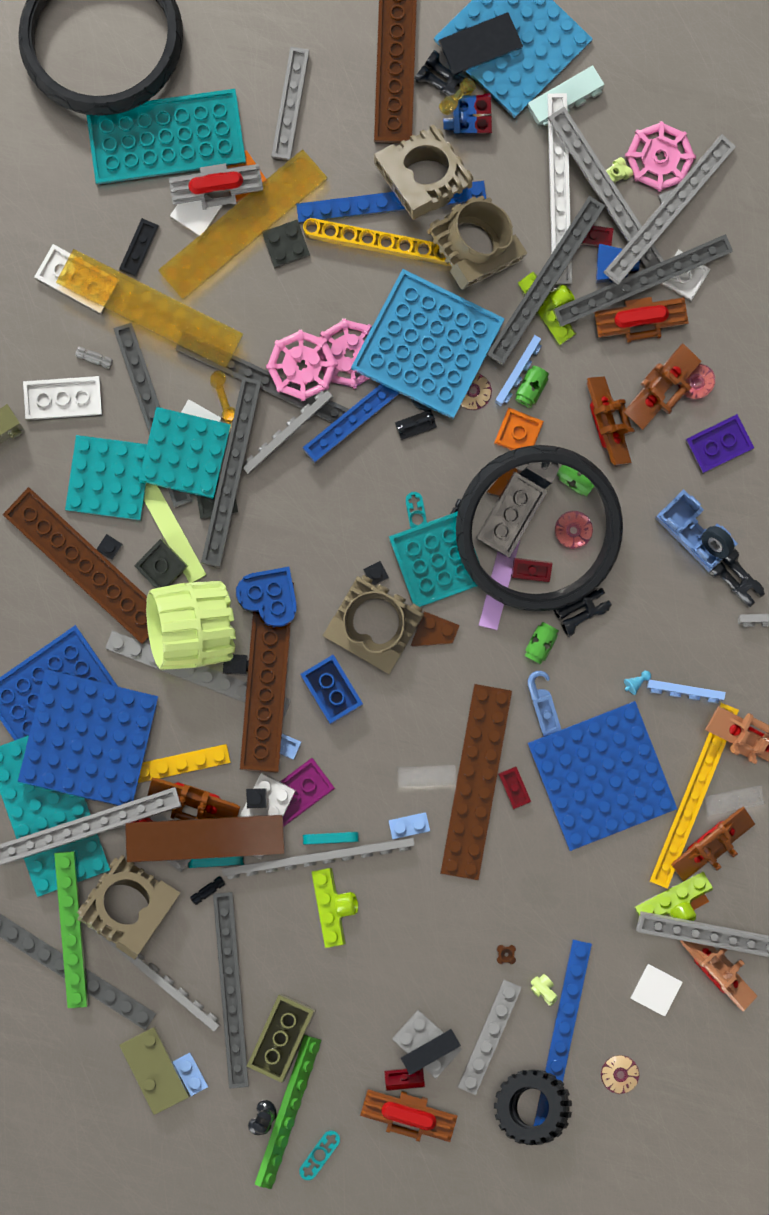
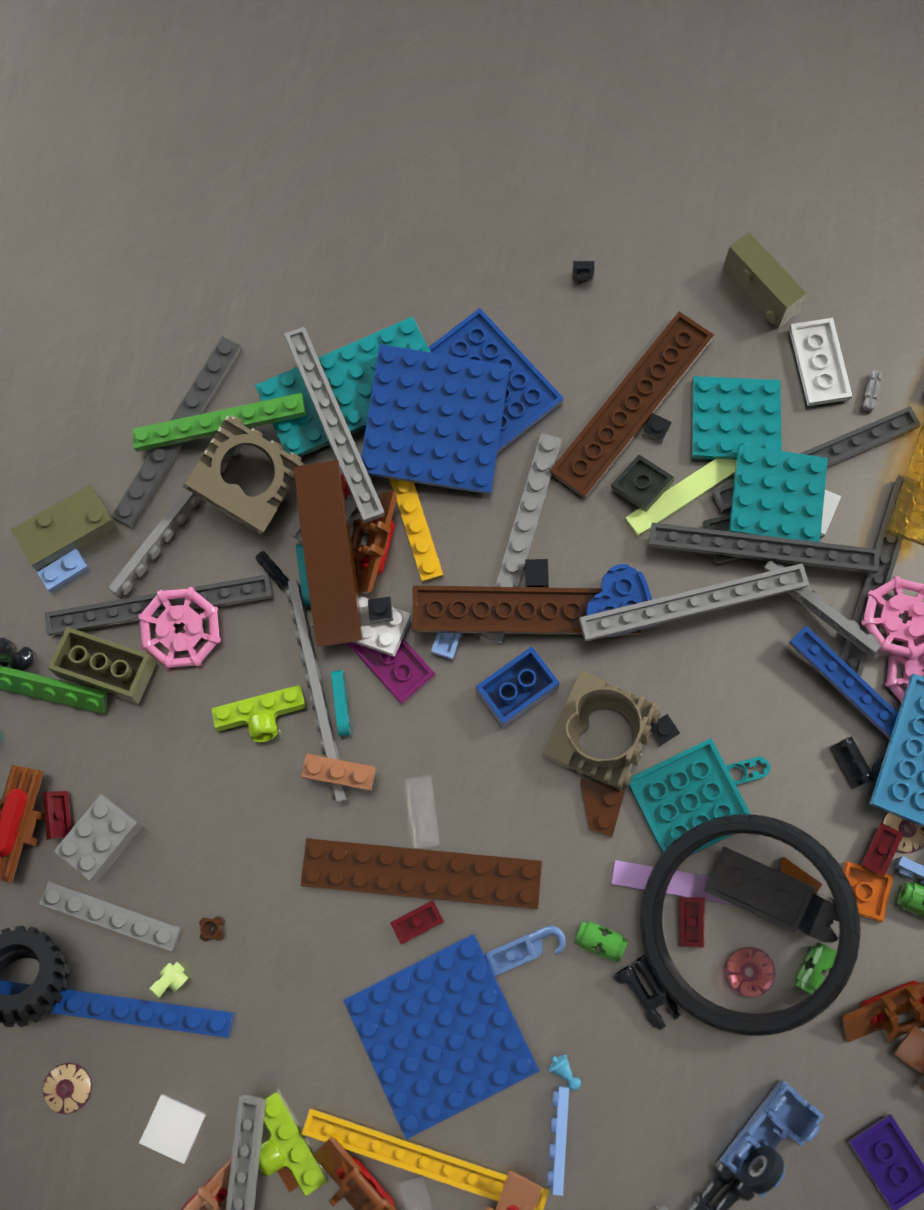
camera: 90 degrees right, 10 degrees down
yellowish green wheel [146,581,236,670] -> none
clear yellow bar [210,371,235,423] -> none
light blue plate [388,812,430,840] -> none
black tile [401,1029,461,1075] -> none
none -> bright pink plate [138,587,221,670]
none -> nougat plate [301,753,376,791]
none -> light grey plate [579,563,809,641]
none -> dark red plate [860,823,904,878]

